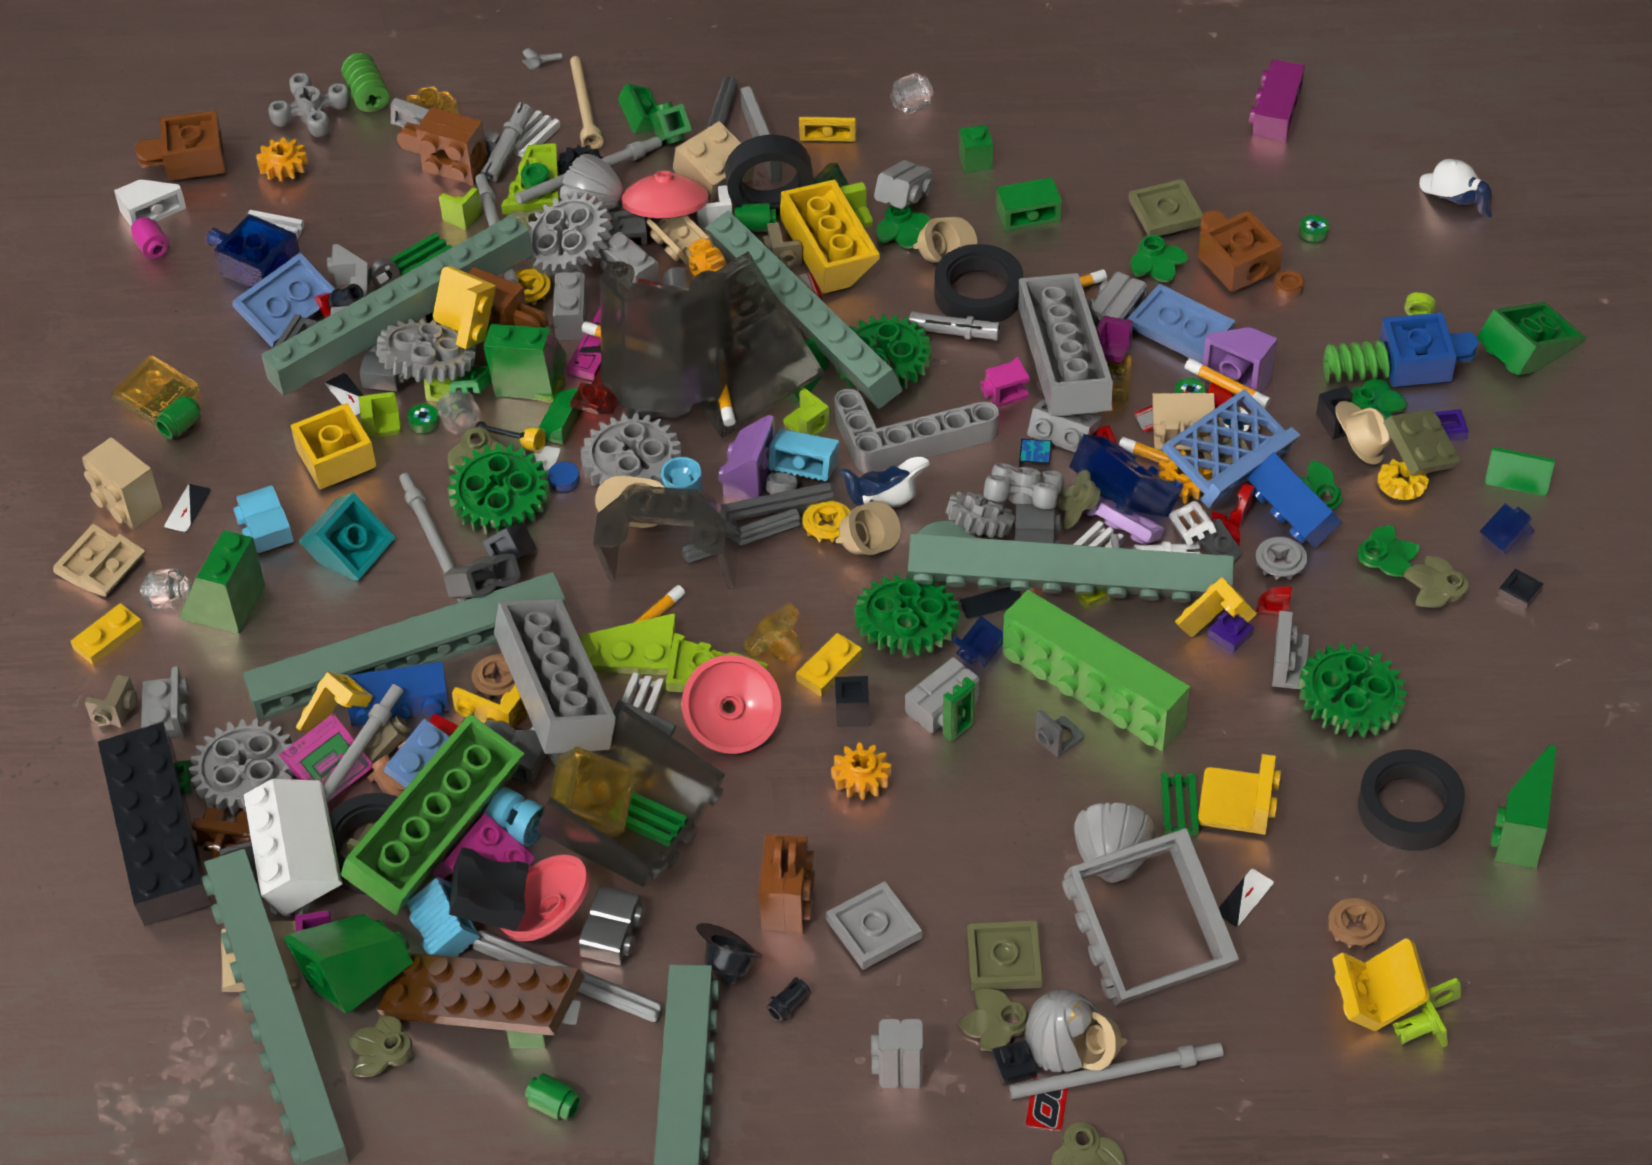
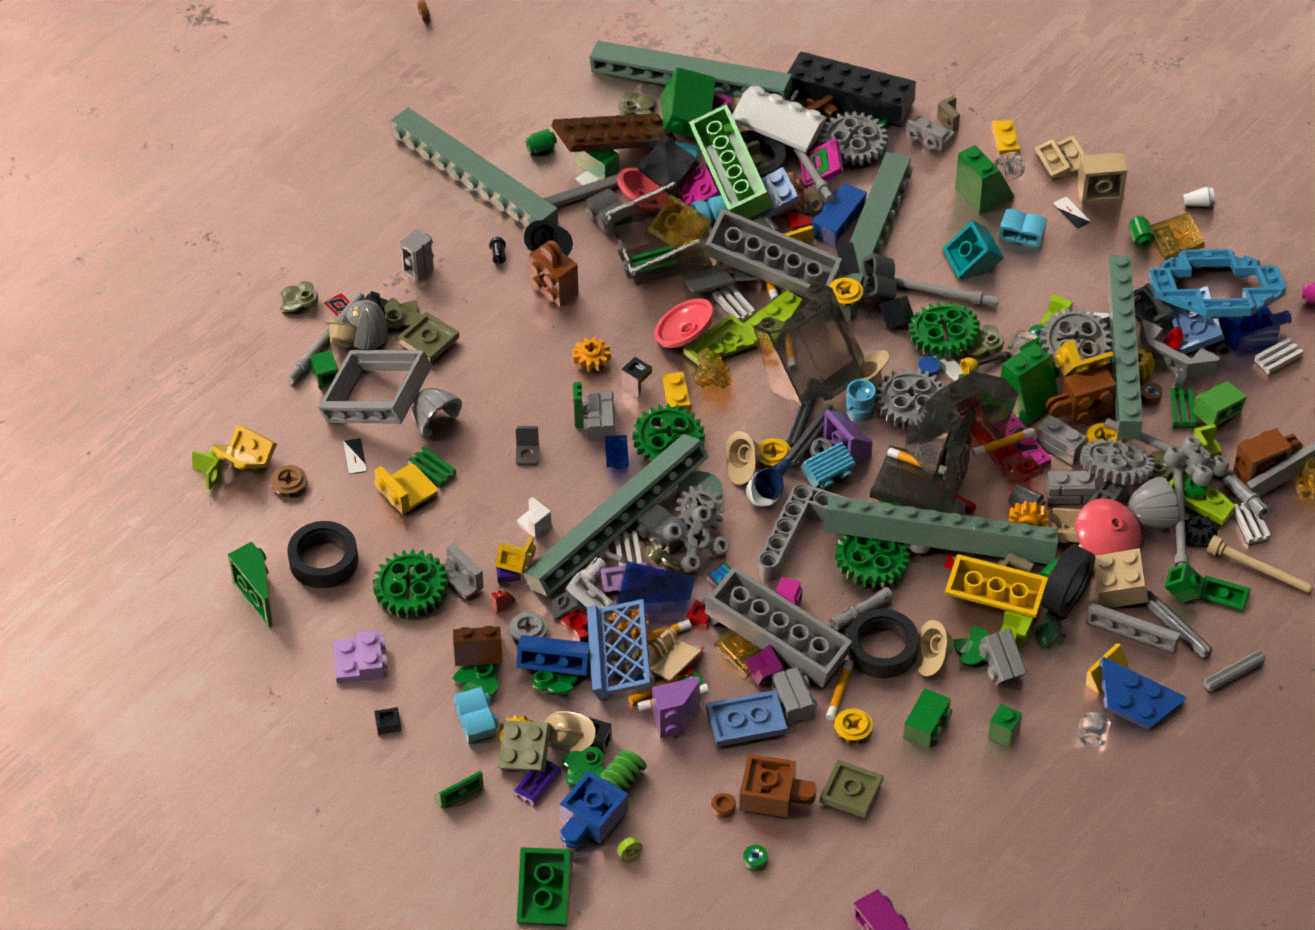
camera: 130 degrees right, 0 degrees up
yellow brick [291,403,377,490] -> none
yellow bracket [296,672,373,732] -> none
black pin [328,284,364,307] -> none
lime panel [783,388,830,436] -> none
light grey plate [826,881,922,970] -> none
bright green brick [1003,590,1190,752] -> none
green plate [1130,235,1188,283] -> none
olive plate [1403,556,1469,608] -> none
clear blue bracket [1479,503,1535,554] -> none
none -> green brick [310,350,339,389]
none -> lavender plate [333,630,388,684]
none -> reddish brown slope [453,626,503,666]
none -> medium azure brick [453,687,499,743]
none -> white panel [517,497,552,538]
none -> yellow gear [828,278,863,307]
none -> yellow gear [834,708,873,743]
none -> black sticker [835,242,859,274]
none -> blue wing [1099,657,1186,730]
none -> dark azure plate [1148,249,1287,319]
none -> light grey gear [1164,436,1230,487]
none -> white cone [1183,186,1215,207]
none -> bright green brick [1192,381,1247,426]
none -> light grey axle [1203,650,1265,691]

